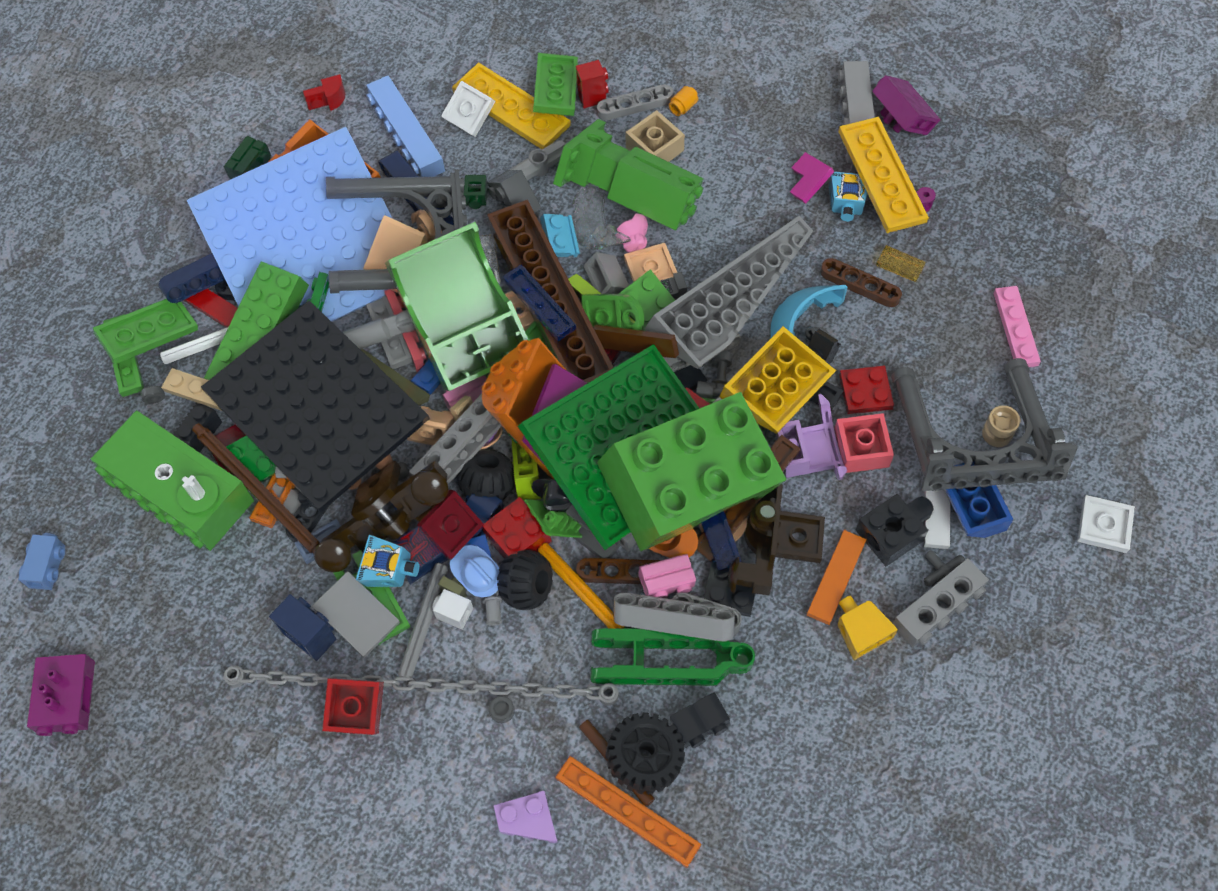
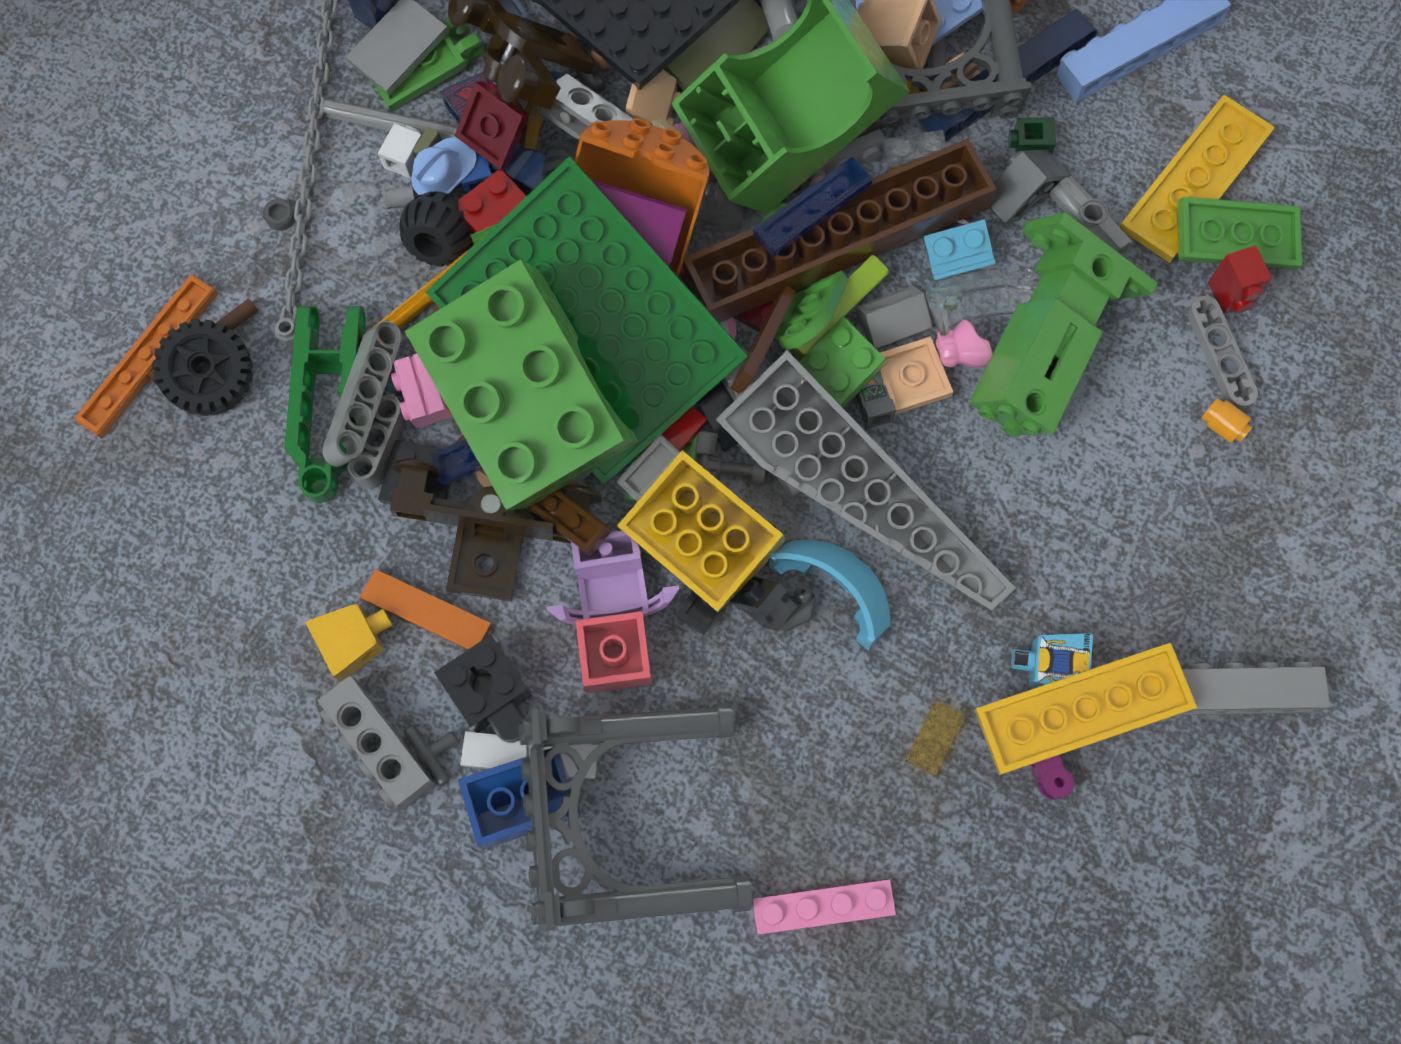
camera: 90 degrees right, 10 degrees up
red brick [322,678,384,735] -> none
torso [356,535,419,587] -> none
white plate [441,81,496,137] -> none
lavender wing [493,791,558,843] -> none
tan brick [625,110,685,162] -> none
black brick [670,692,730,748] -> none
dark pink tile [790,152,834,204] -> none
reddish brown beam [821,258,902,307] -> none
red plate [839,366,894,414] -> none
magenta piece [872,75,941,135] -> none
tan wheel [982,406,1020,447] -> none
white plate [1077,495,1135,553] -> none

